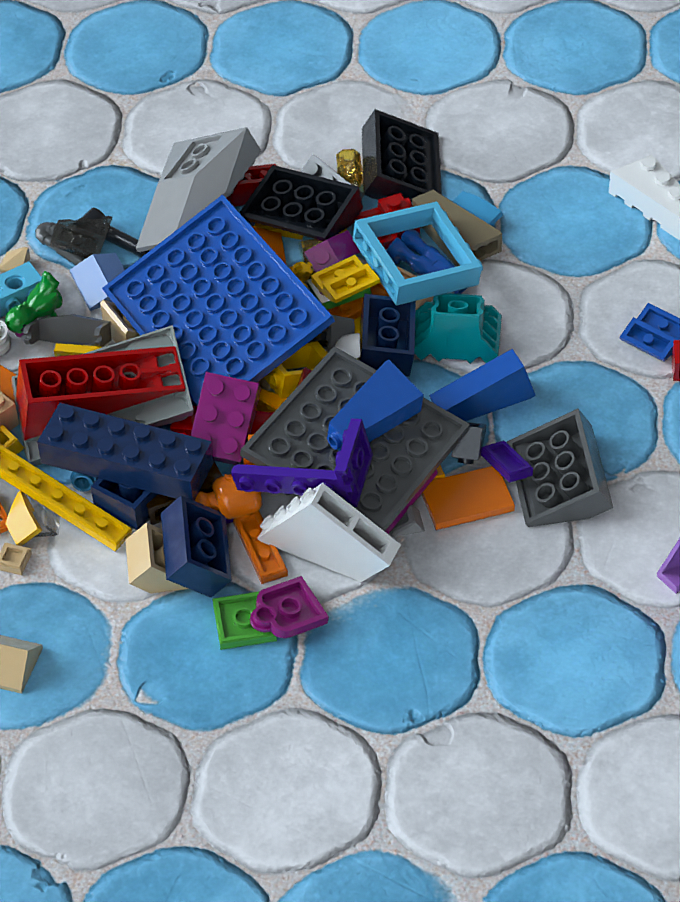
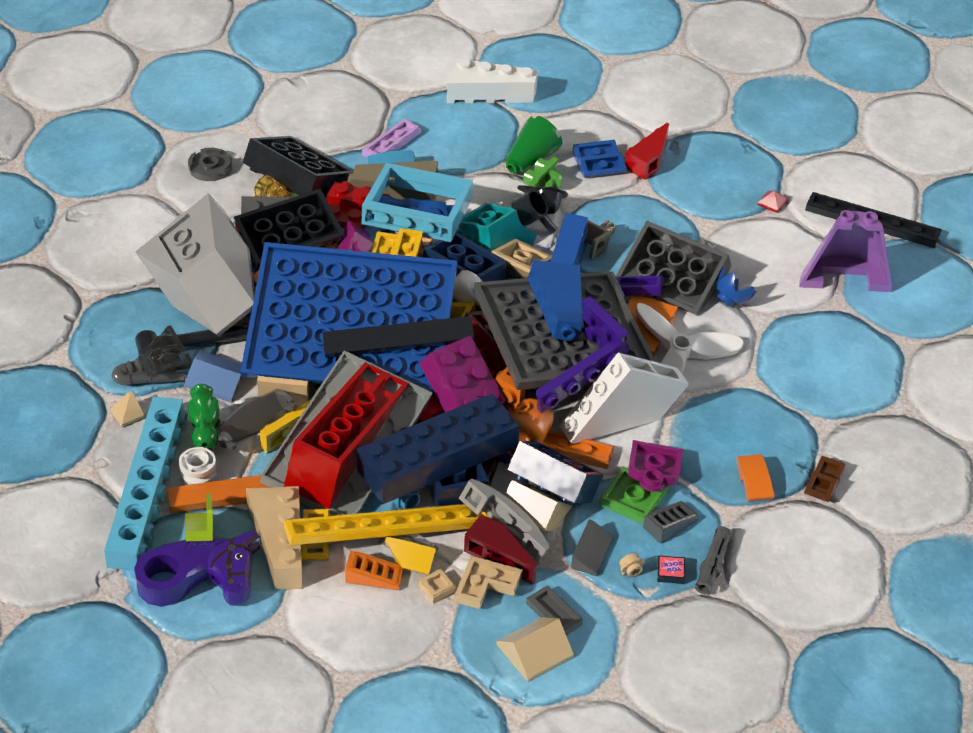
camera: 55 degrees left, 5 degrees down
none -> dark grey tile [188,147,232,181]
none -> black tile [323,316,474,358]
none -> lavender tile [362,119,421,157]
none -> tan plate [454,556,522,609]
none -> light grey slope [459,479,549,566]
none -> dark red slope [464,514,537,585]
none -> tan slope [492,239,552,279]
none -> green cone [505,116,563,174]
none -> black piece [511,189,558,234]
none -> black piece [517,185,568,215]
none -> bright green hips [523,156,563,188]
none -> dark grey tile [526,585,583,635]
none -> dark grey slope [571,519,613,576]
none -> dark tan bracket [588,220,616,260]
none -> tan plate [619,553,645,577]
none -> white piece [636,303,744,374]
none -> dark grey slope [643,500,699,543]
none -> tile [657,555,685,584]
none -> dark grey pin [695,526,732,595]
none -> blue piece [717,267,757,307]
none -> orange slope [736,454,775,502]
none -> reddish brown slope [804,456,846,502]

